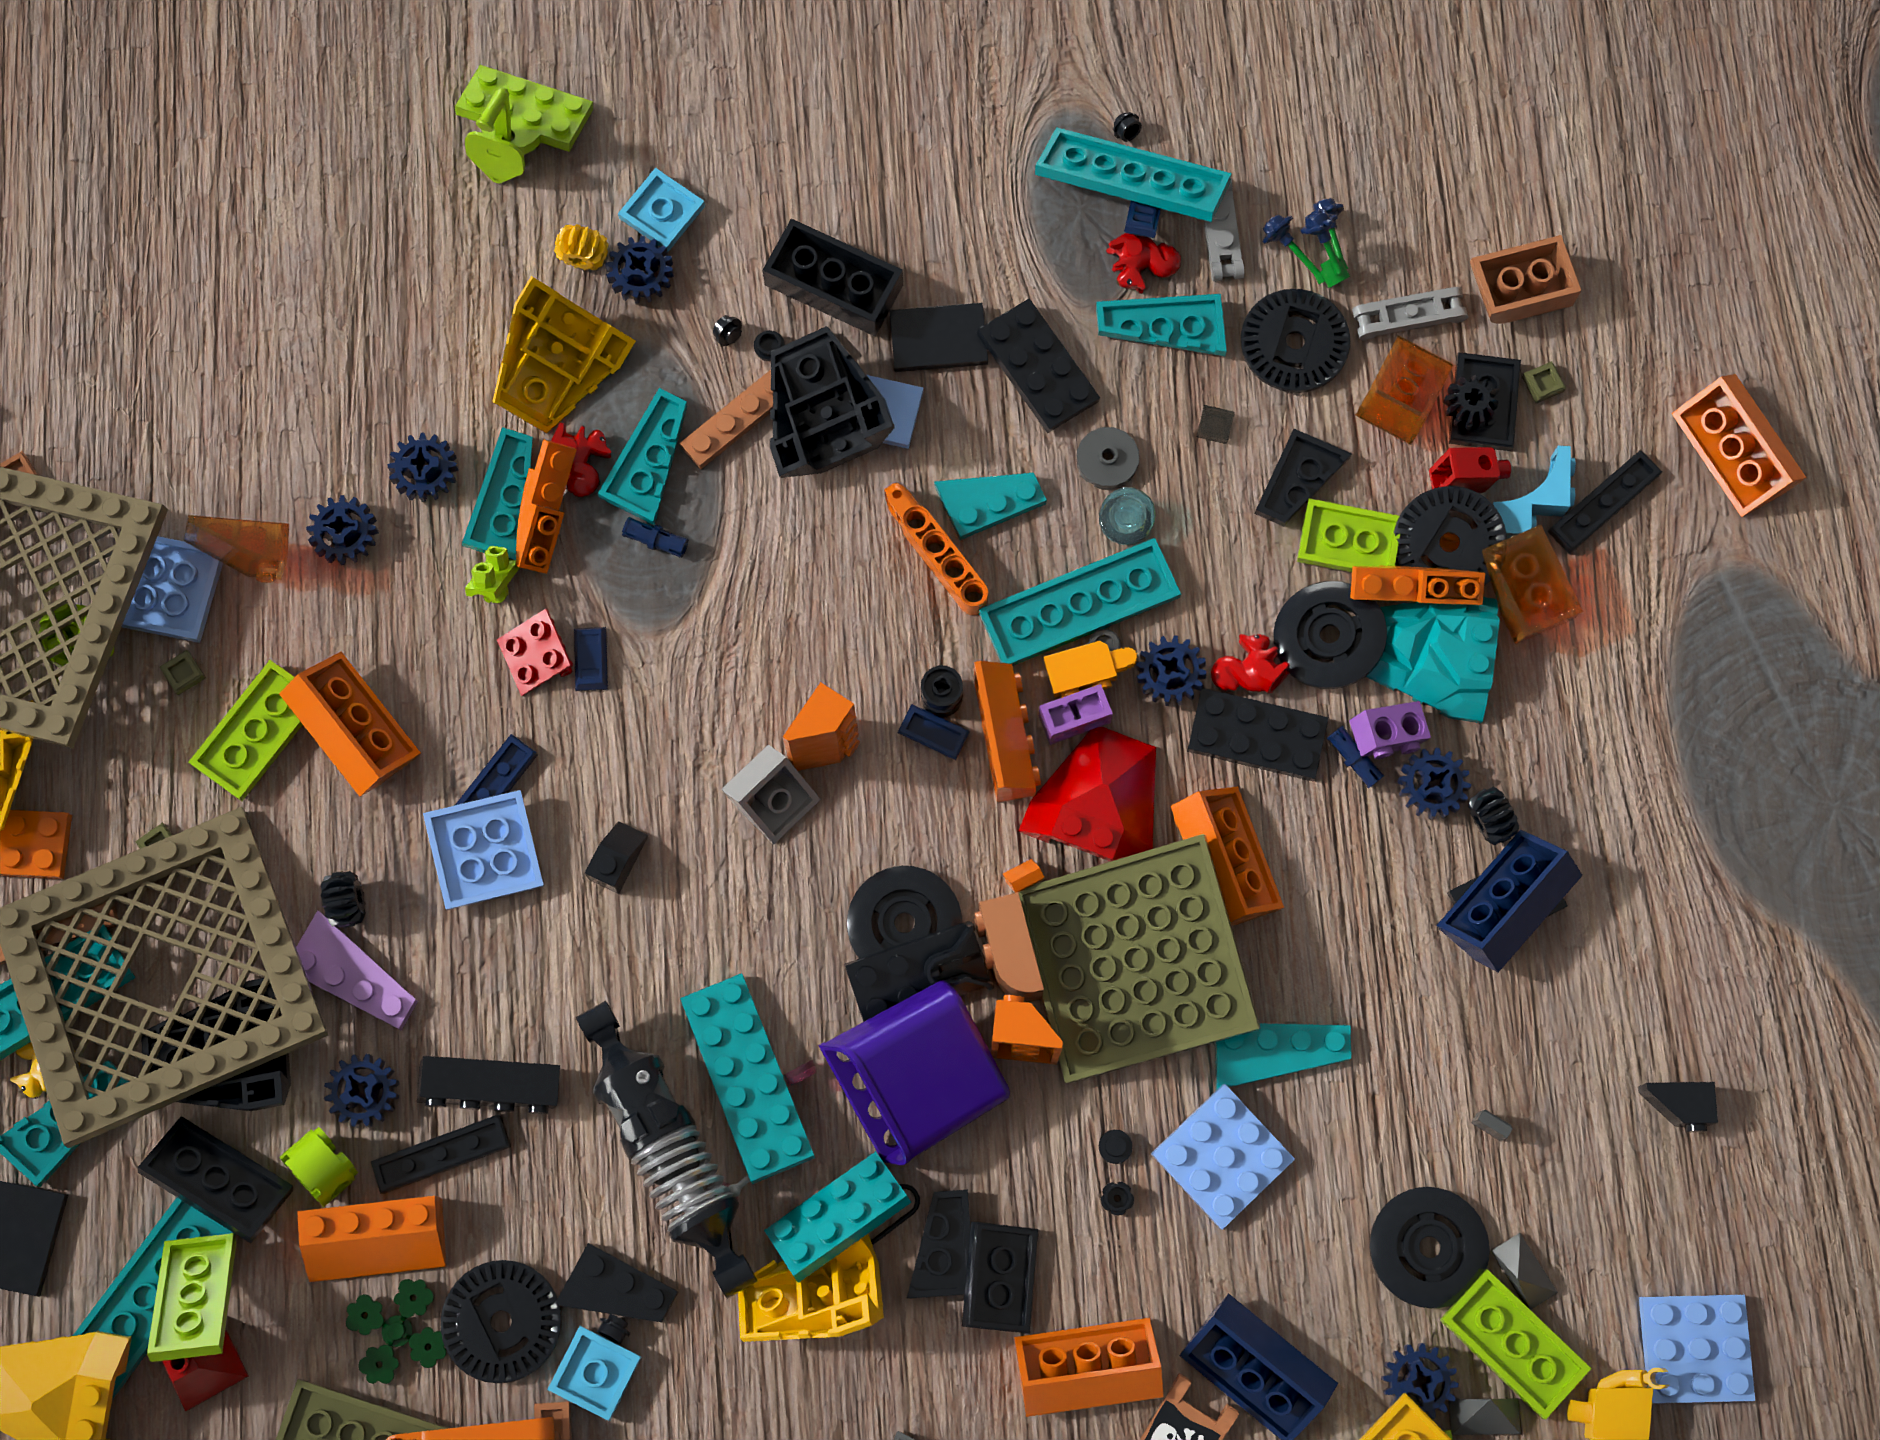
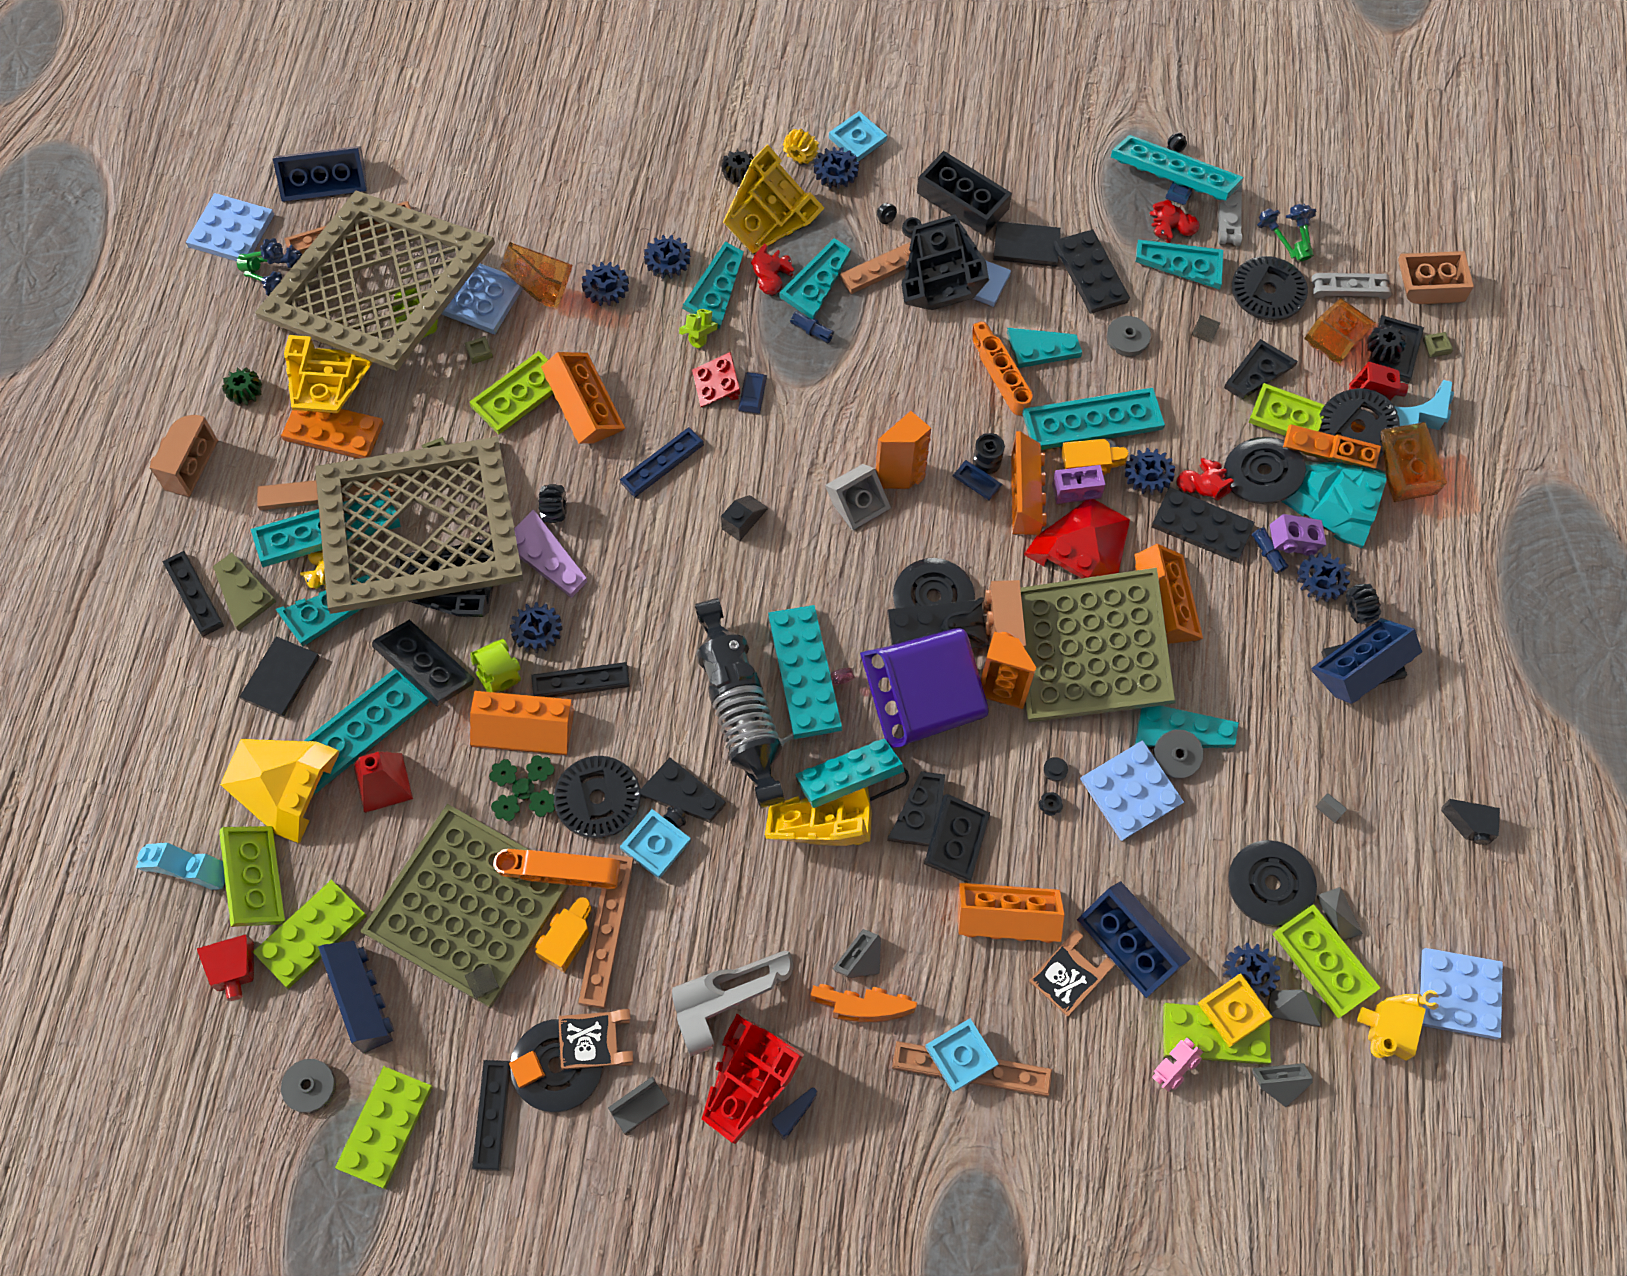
camera: 10 degrees right, 10 degrees down
lime plate [147,1233,237,1362] -> none
black wedge [416,1056,560,1114] -> none
light blue plate [423,790,544,910] -> none
lime plate [455,65,593,184] -> none
orange slope [516,439,577,574] -> none
orange tile [1003,859,1044,893] -> none
clear light blue piece [1099,487,1156,545] -> none
black tile [1548,449,1662,555] -> none
orange slope [1671,374,1807,517] -> none
none -> black gear [721,148,754,185]
none -> dark grey plate [1153,730,1203,778]

